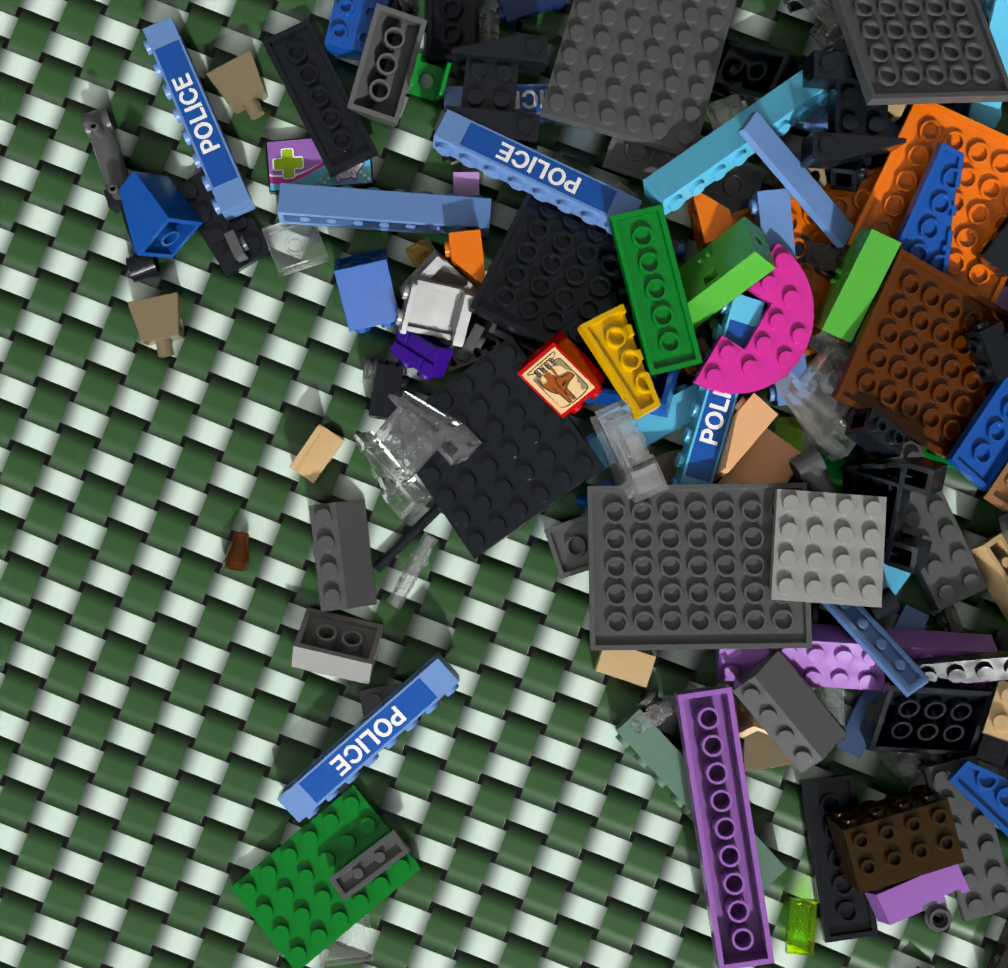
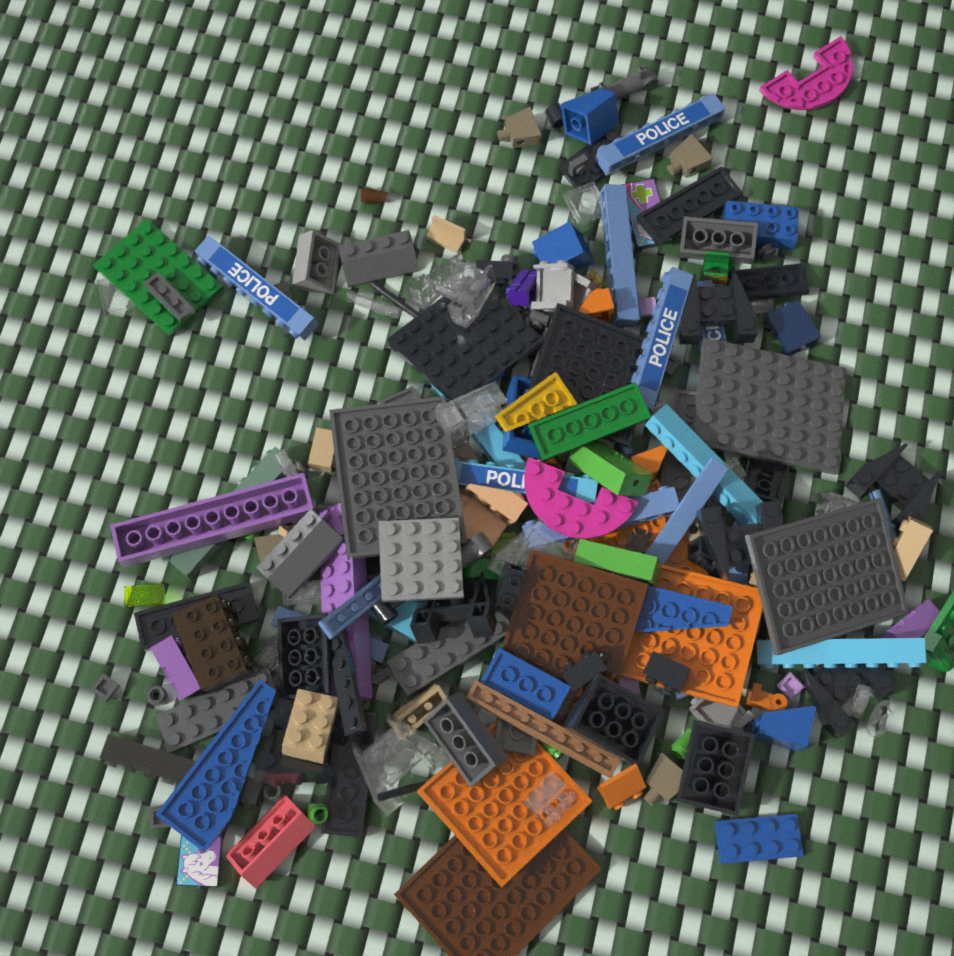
camera: 80 degrees right, 15 degrees down
brick [517,331,606,418] -> none

